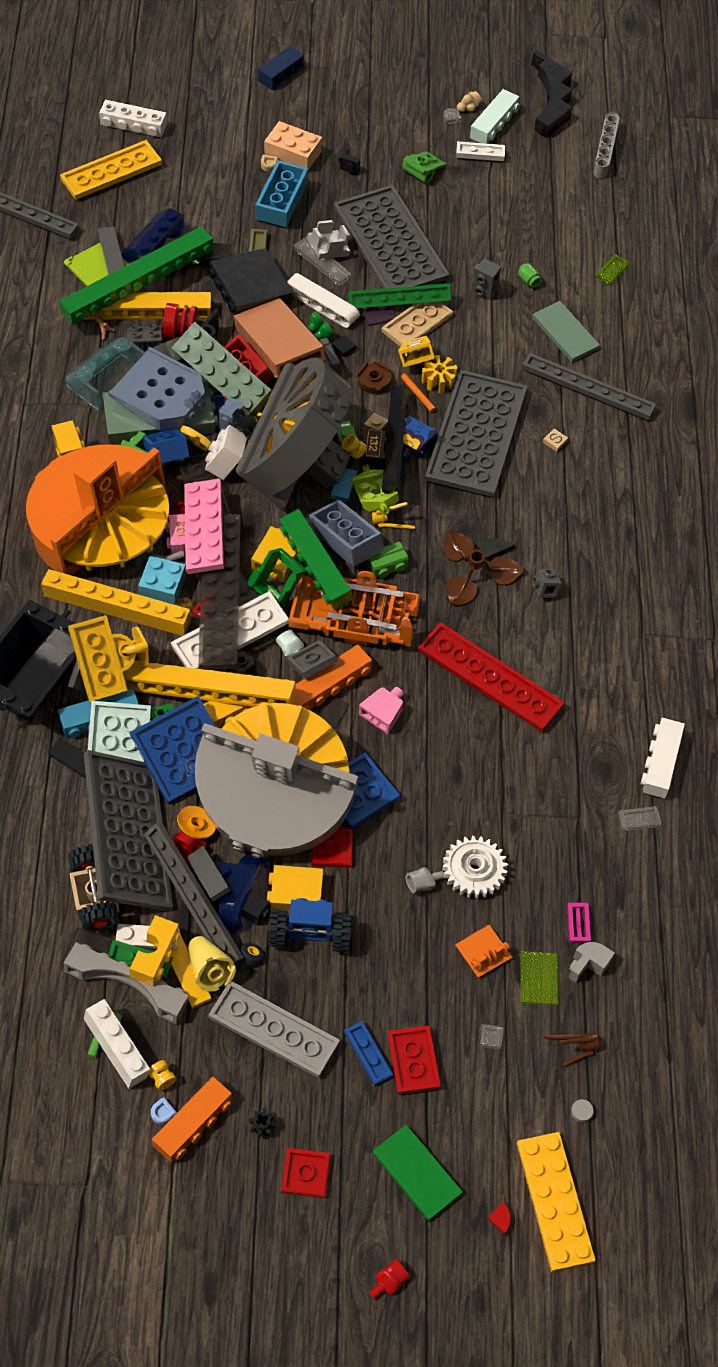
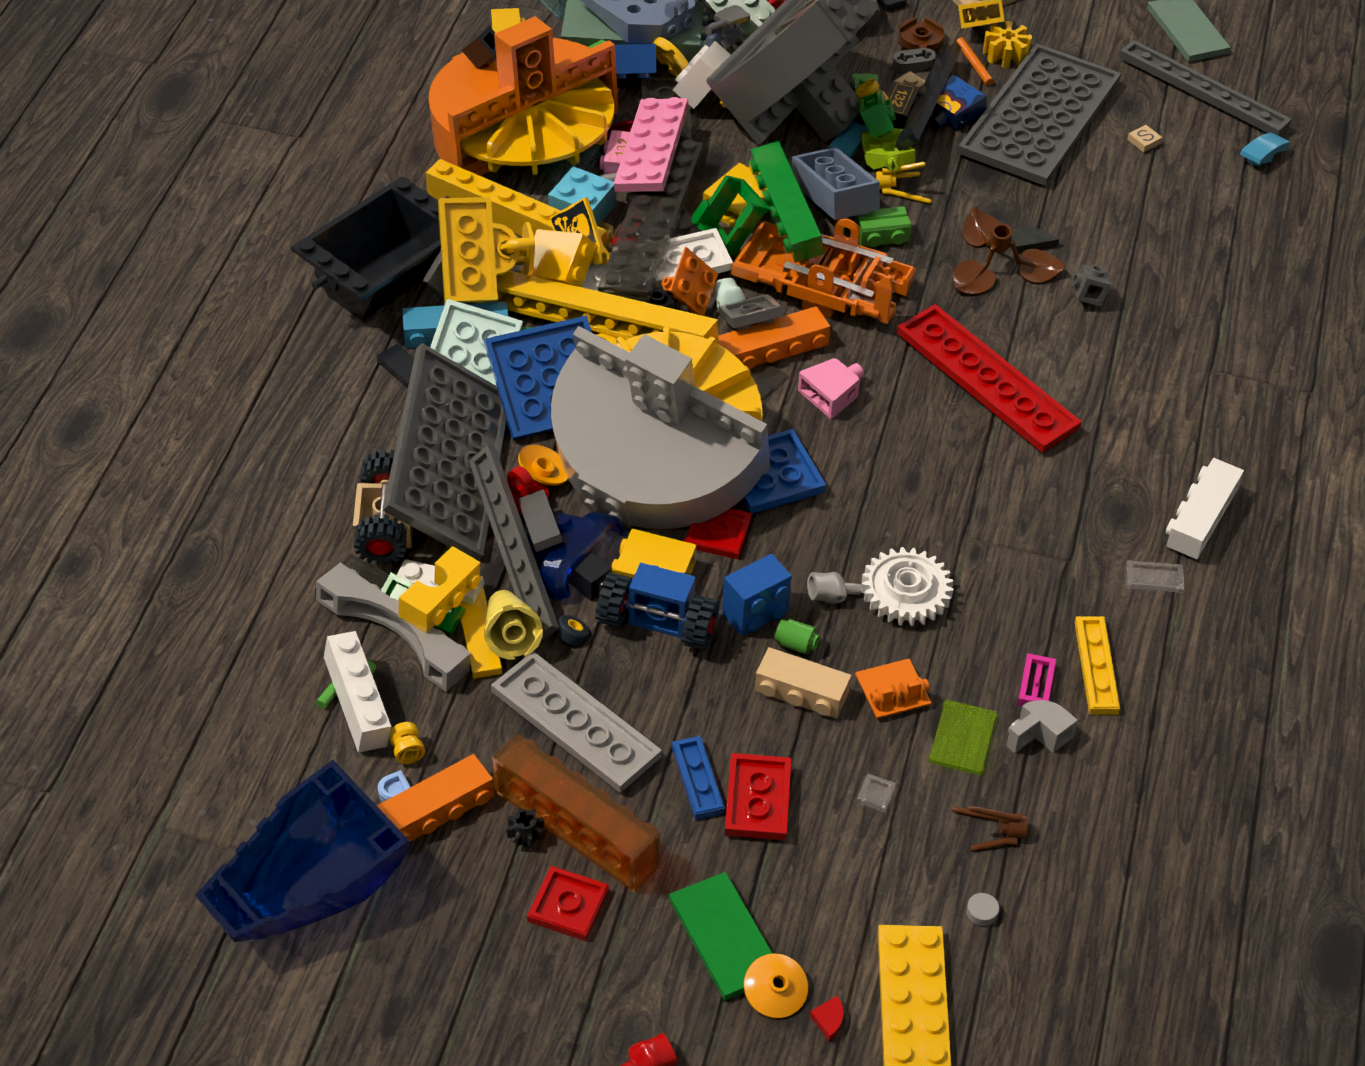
camera: 15 degrees right, 10 degrees down
none -> clear blue windscreen [196,760,410,942]
none -> brick [461,26,497,69]
none -> clear orange brick [493,733,660,893]
none -> yellow brick [520,229,598,287]
none -> yellow flag [549,197,611,265]
none -> orange hinge [662,247,718,316]
none -> dark grey piece [705,5,751,36]
none -> blue brick [722,553,792,636]
none -> light orange dish [744,954,808,1019]
none -> tan brick [754,647,851,719]
none -> bright green brick [775,619,820,655]
none -> green brick [859,89,896,138]
none -> dark grey beam [892,48,936,73]
none -> yellow tile [1075,617,1120,715]
none -> dark azure slope [1240,132,1290,166]

